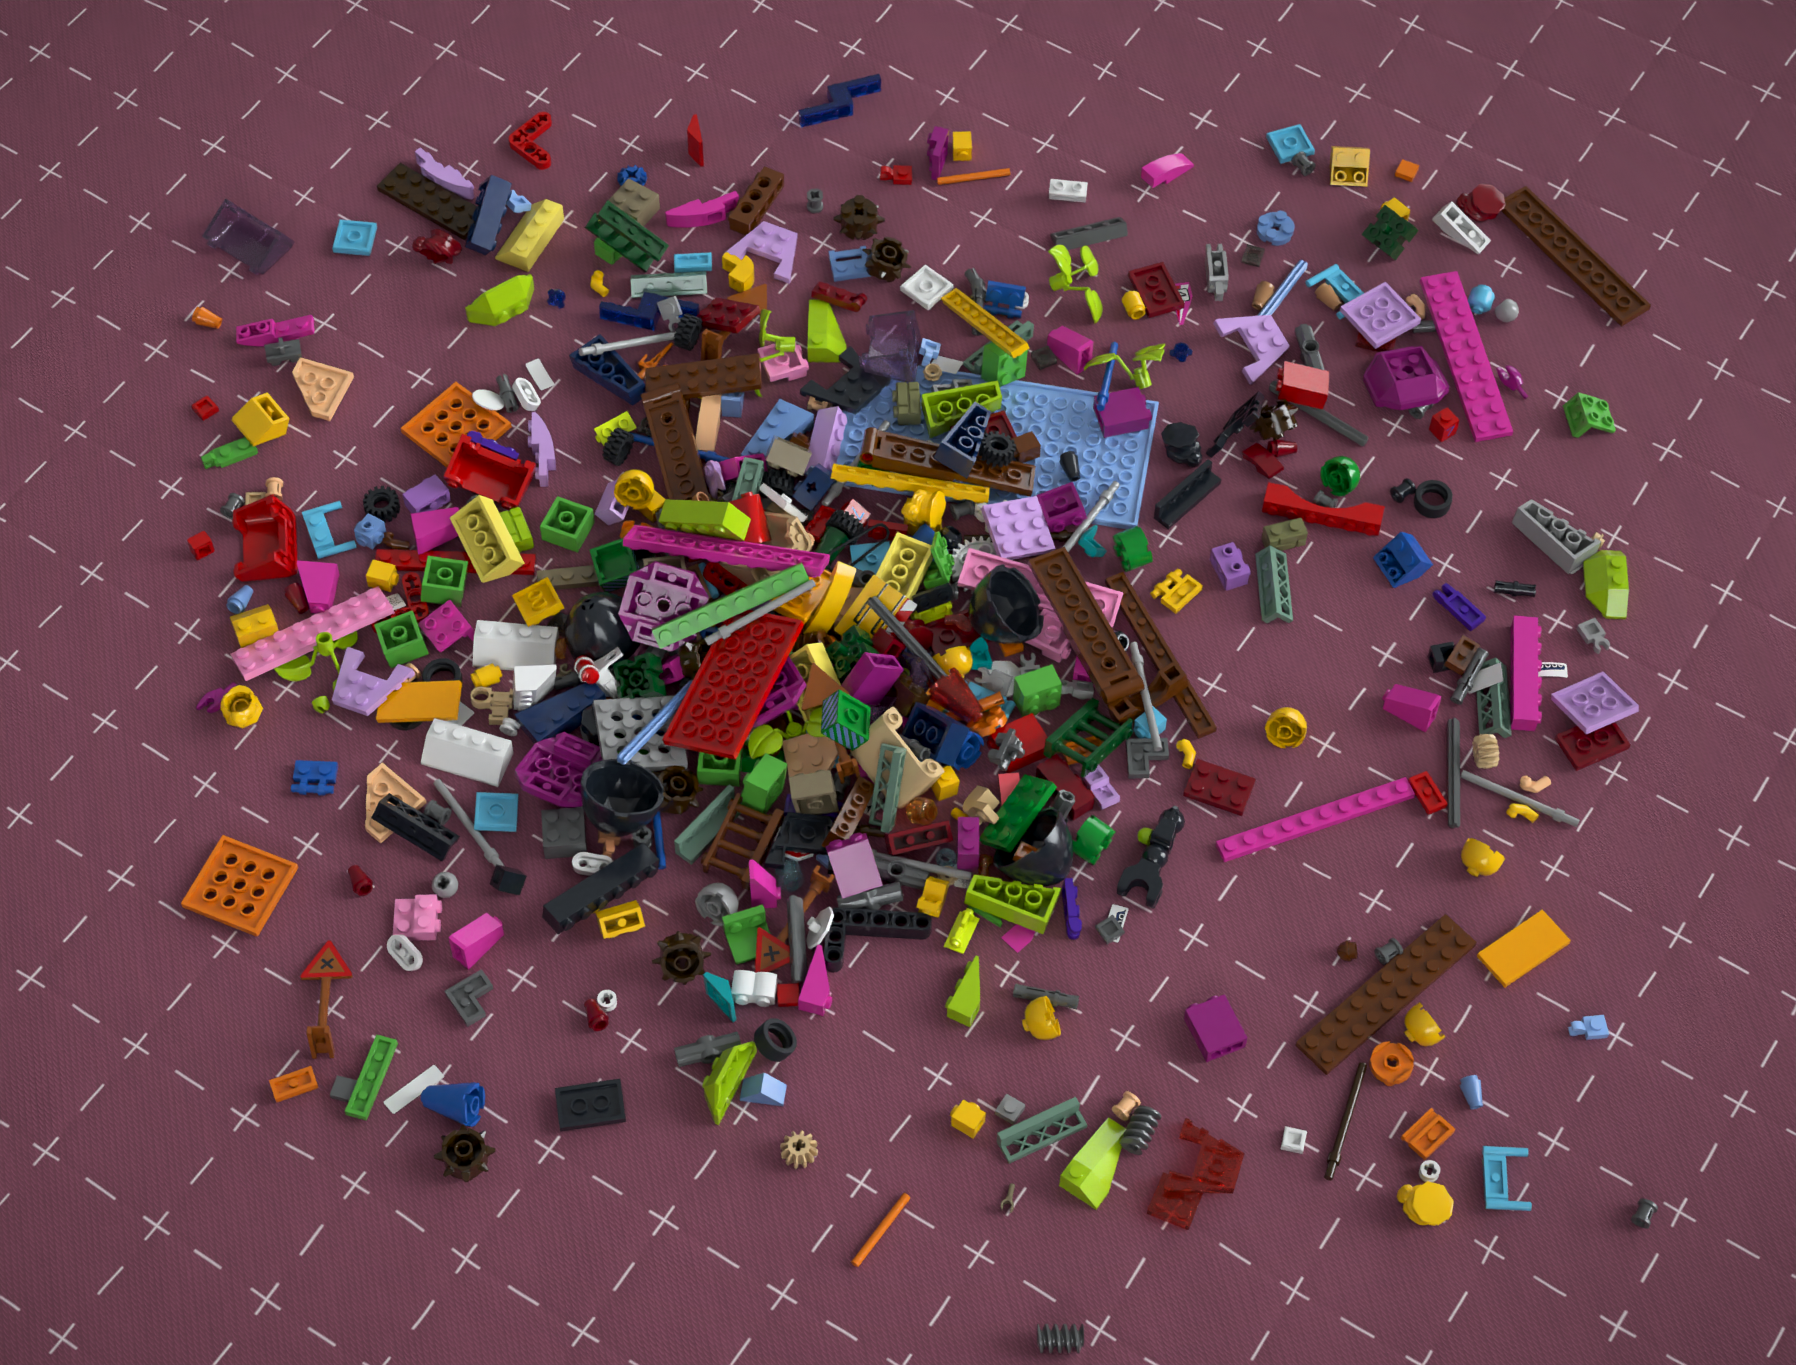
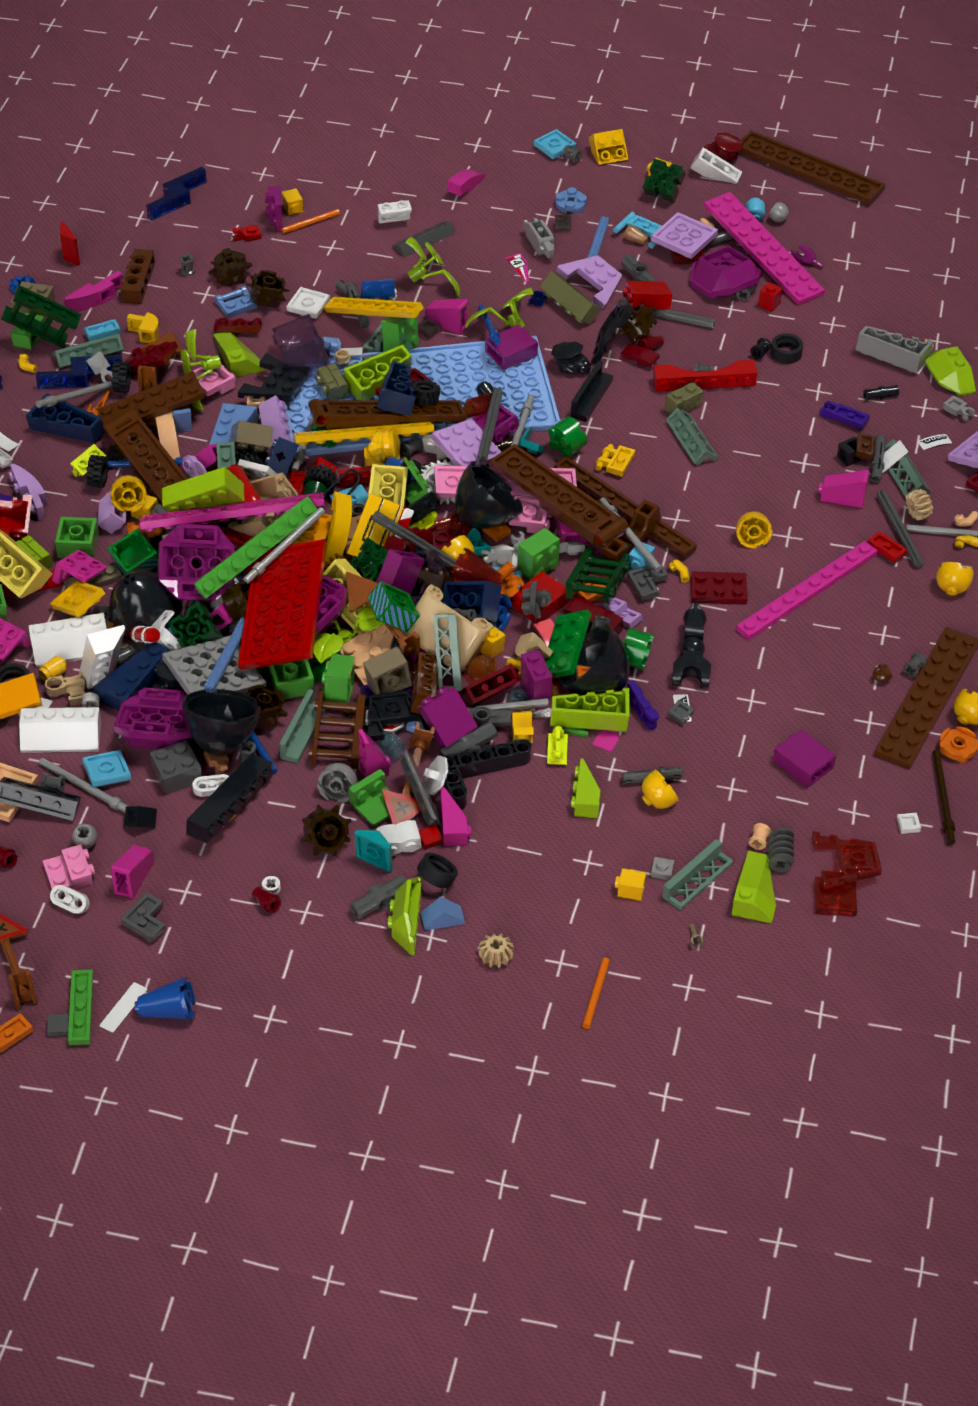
camera: 20 degrees left, 10 degrees down
dark brown brick [434,1125,496,1182] -> none
black plate [555,1079,626,1132] -> none
yellow brick [595,900,645,939] -> none
lavender wing [723,221,798,284] -> none
reddish brown brick [1011,431,1041,463] -> none
dark grey piece [1037,1324,1084,1353] -> none
yellow brick [1122,291,1146,320] -> none
dark red plate [1128,262,1185,318] -> none
lime hinge [1137,828,1154,845] -> none
medium lavender brick [1210,542,1251,591] -> none
medium nougat cone [1252,281,1274,310] -> none
green cylinder [1321,456,1360,496] -> none
blue slope [1373,532,1433,588] -> none
orange tile [1395,159,1419,182] -> none
dark pink brick [1510,615,1542,731] -> none
bright green bracket [1563,392,1616,438] -> none
none -> dark pink bracket [52,550,107,584]
none -> clear red piece [463,393,492,418]
none -> dark grey axle [477,387,503,462]
none -> olive brick [540,271,601,325]

